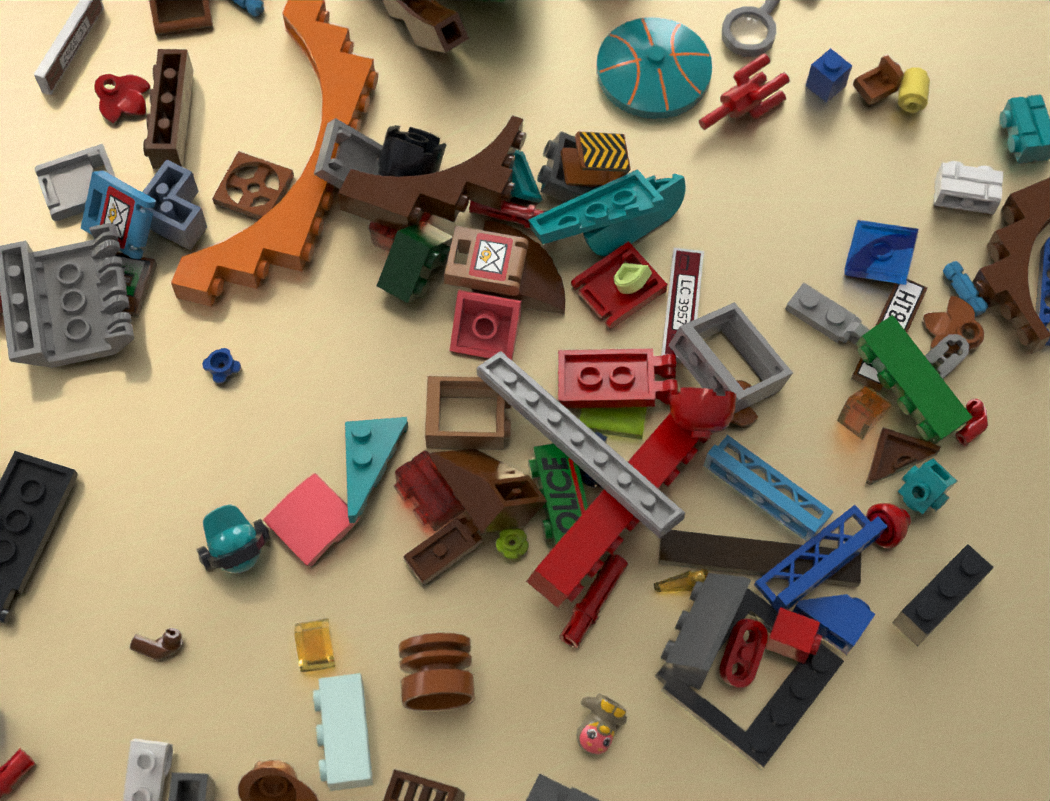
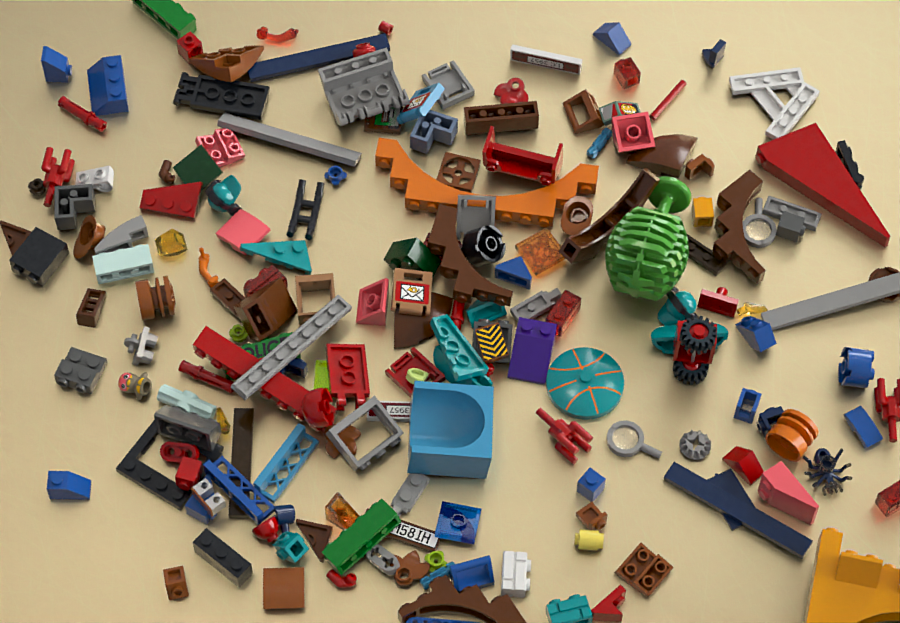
camera: 85 degrees right, 5 degrees down
none -> light grey slope [94,215,149,255]
none -> light grey hips [124,326,158,366]
none -> red wing [139,182,203,219]
none -> light aqua piece [157,384,217,419]
none -> dark orange bracket [163,565,189,600]
none -> dark green slope [173,144,223,191]
none -> flat silver piece [191,478,226,517]
none -> coral slope [195,128,245,167]
none -> orange piece [198,247,219,289]
none -> light grey tile [217,113,362,167]
none -> dark orange slope [263,567,305,609]
none -> dark blue piece [274,505,295,533]
none -> black piece [286,179,325,240]
none -> dark azure piece [407,381,494,479]
none -> lime plate [424,551,447,572]
none -> blue tile [450,555,495,594]
none -> red windscreen [482,126,563,186]
none -> blue slope [495,256,532,290]
none -> dark purple slope [507,317,557,385]
none -> light grey hinge [510,288,561,322]
none -> clear orange tile [515,227,566,275]
none -> clear red brick [545,290,581,337]
none -> dark orange piece [561,196,593,236]
none -> red slope [591,584,626,622]
none -> dark orange slope [614,543,673,597]

